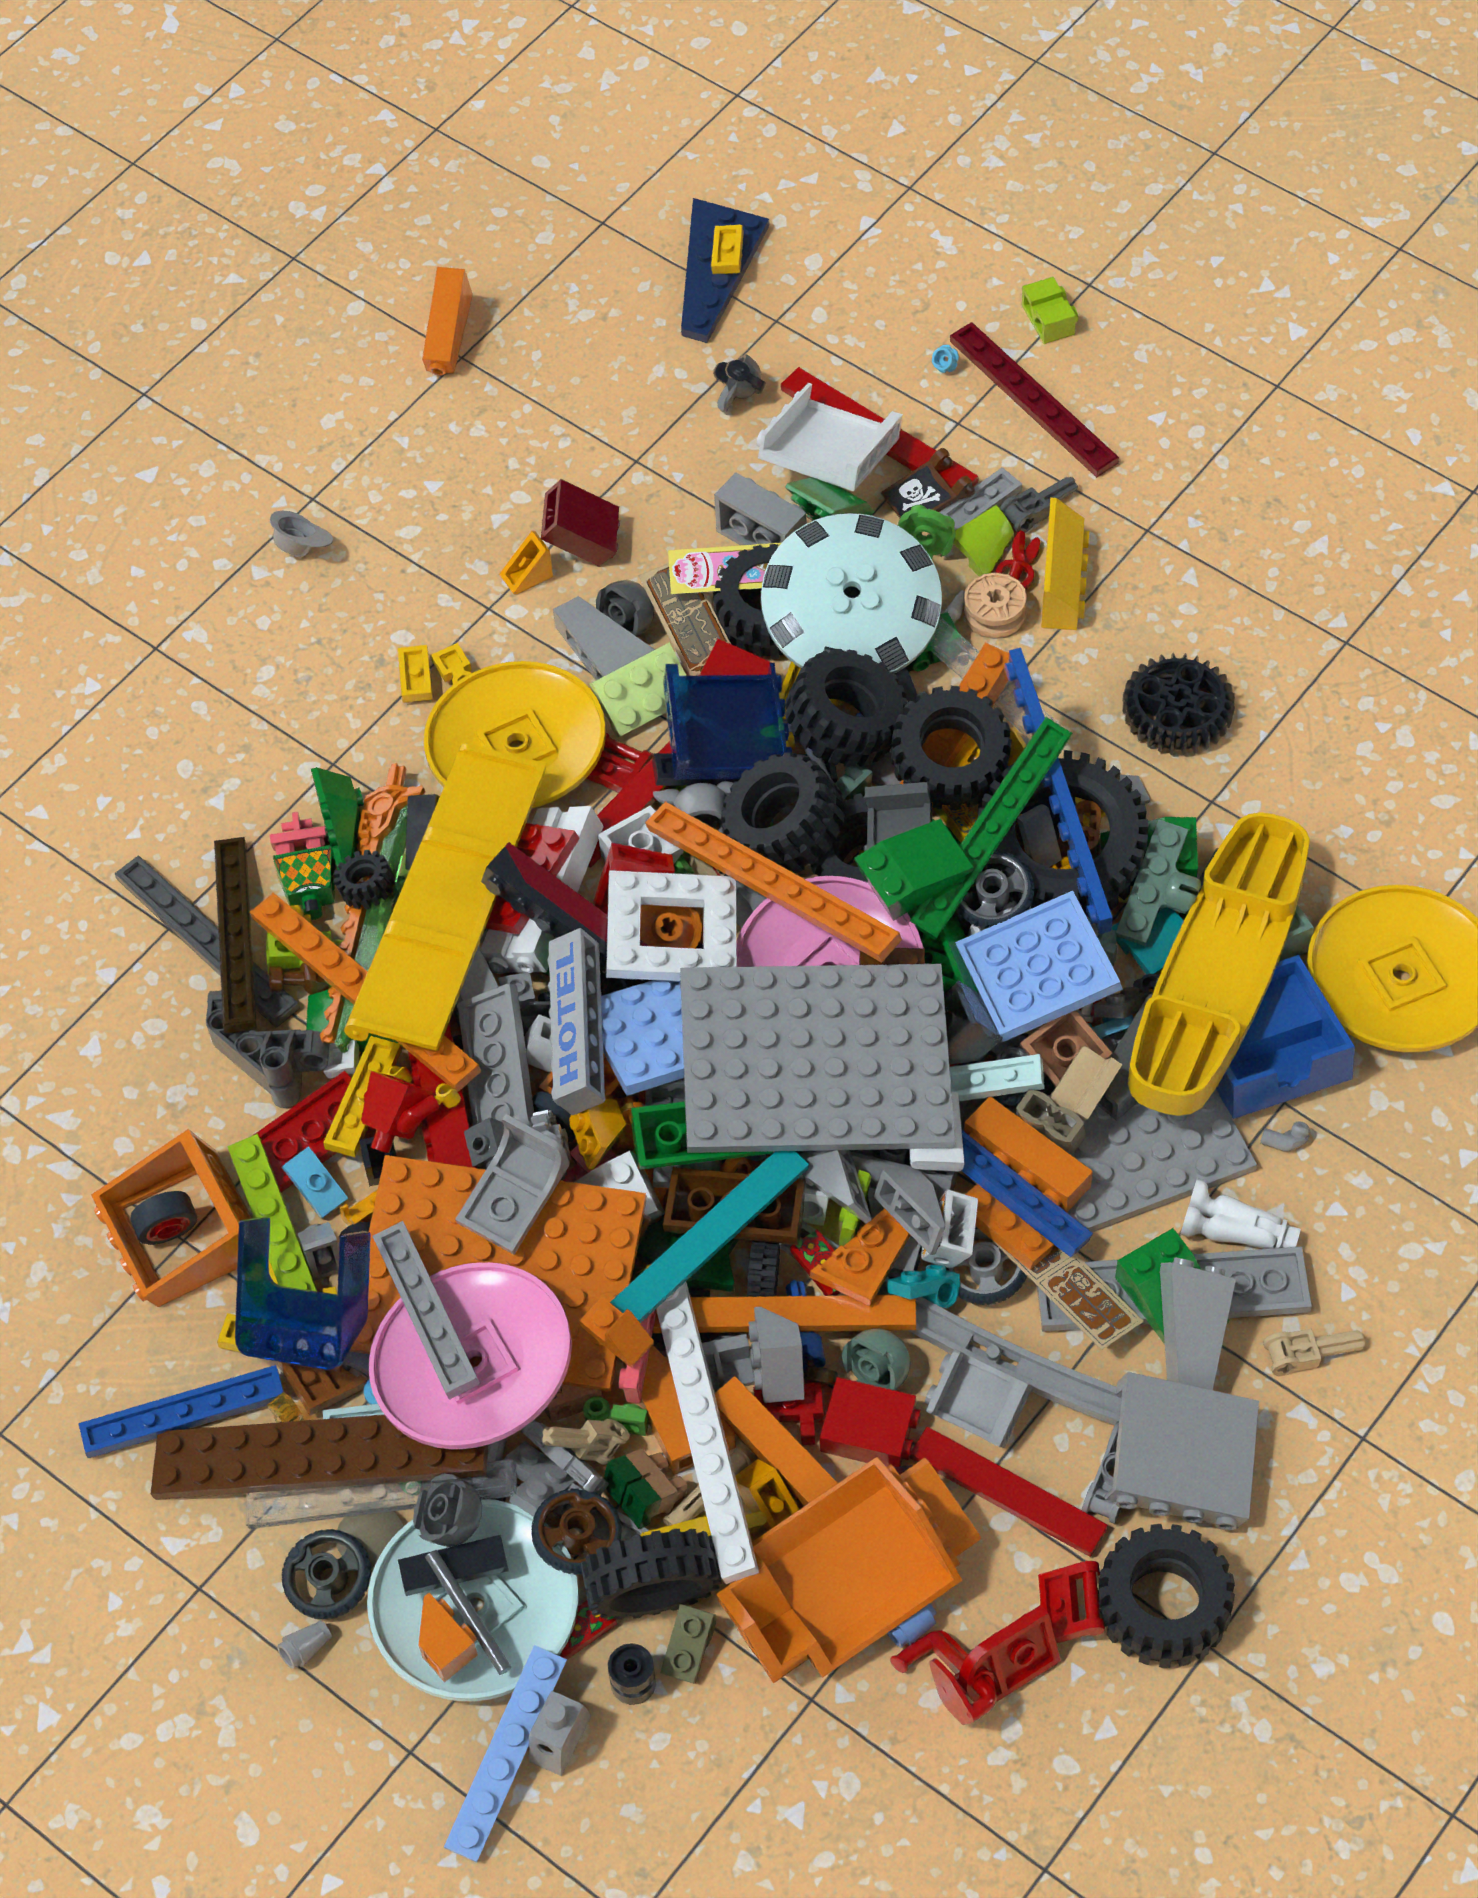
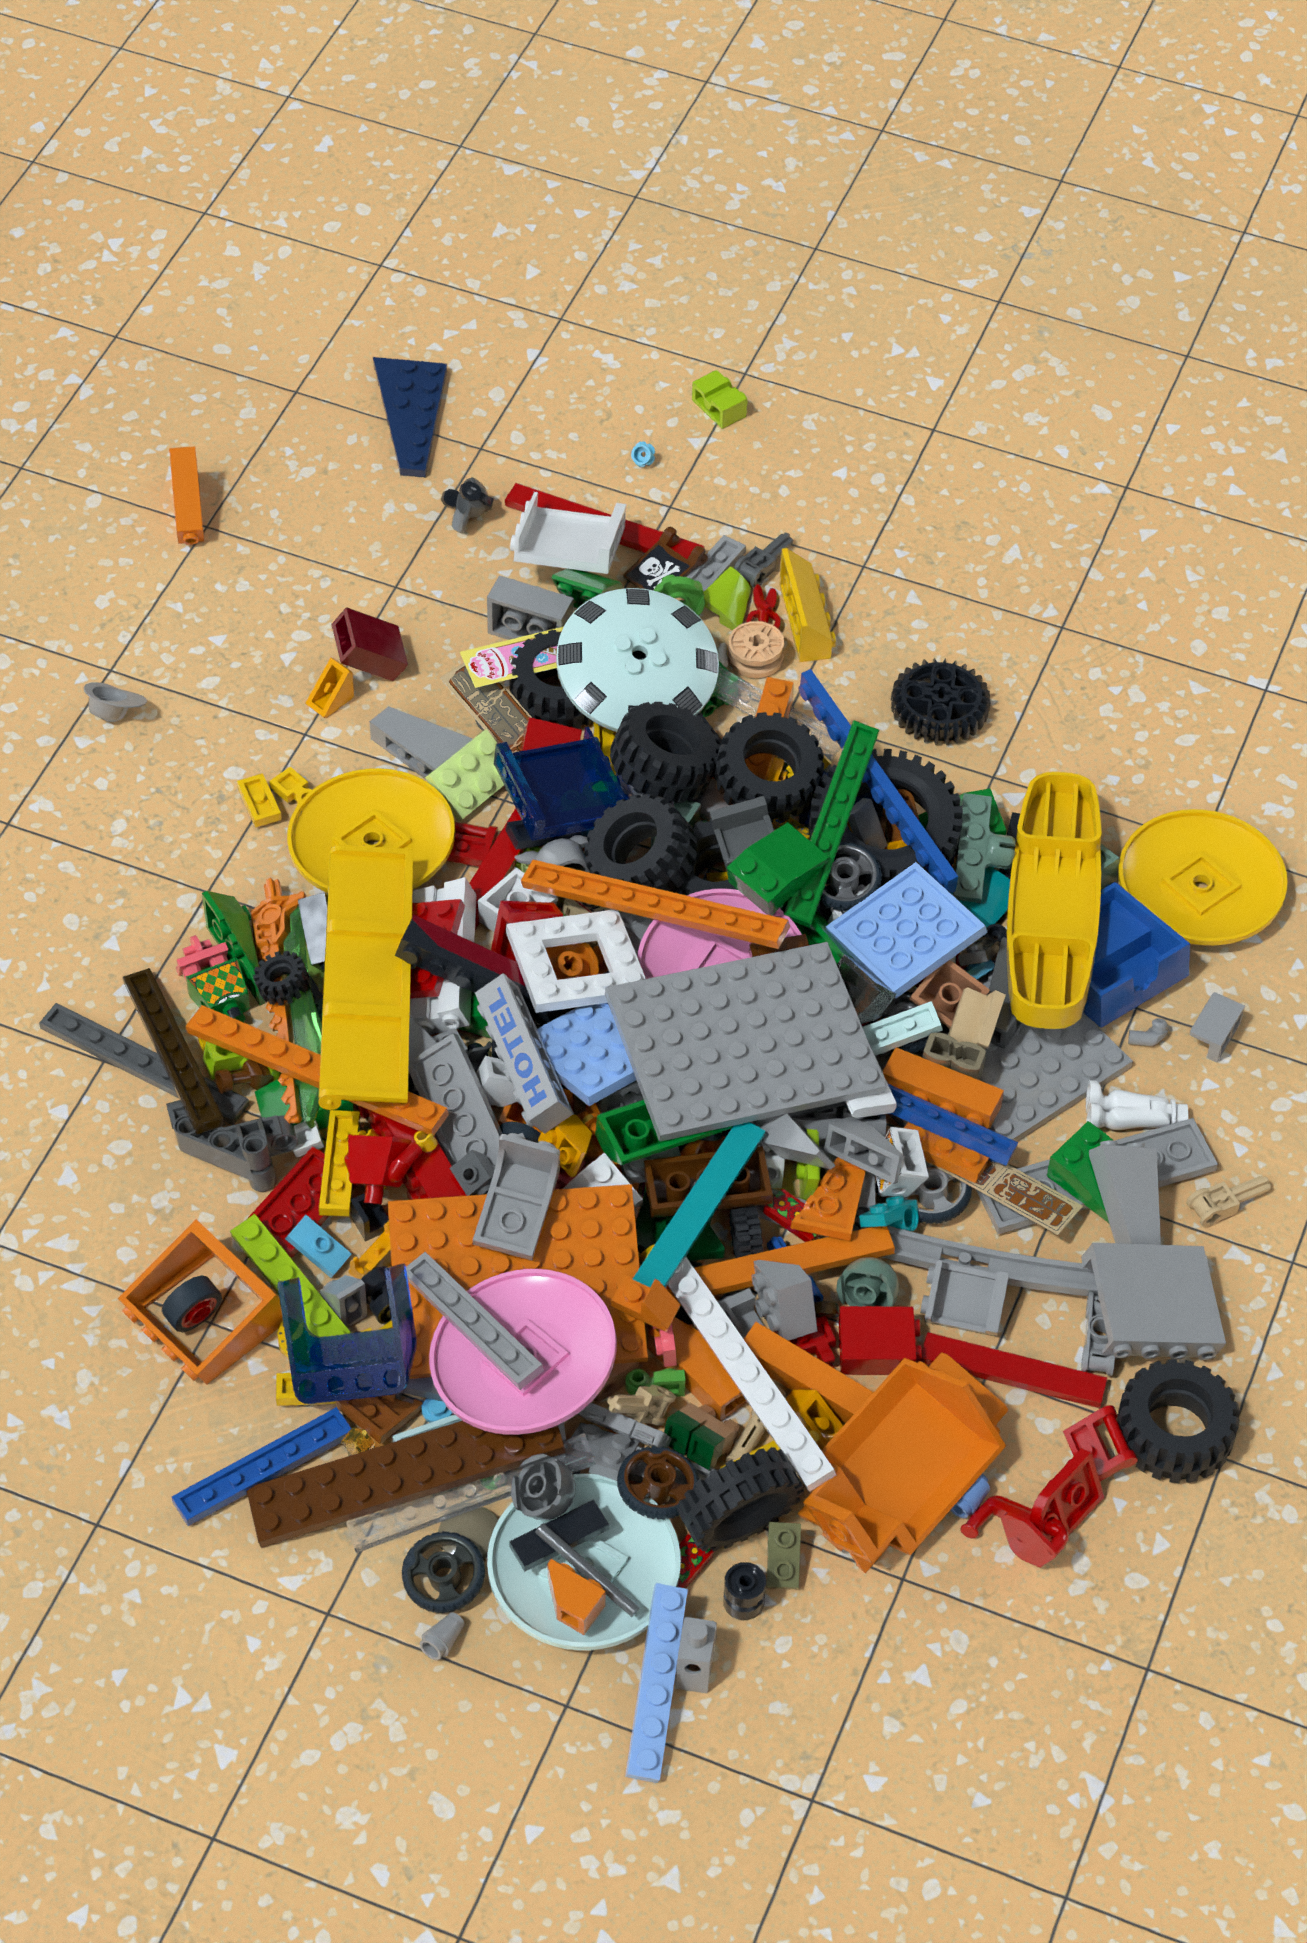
camera: 20 degrees left, 5 degrees down
dark grey cylinder [596,580,654,637] -> none
yellow plate [711,225,744,274] -> none
dark red tile [950,322,1119,478] -> none
none -> light grey panel [1190,992,1245,1063]

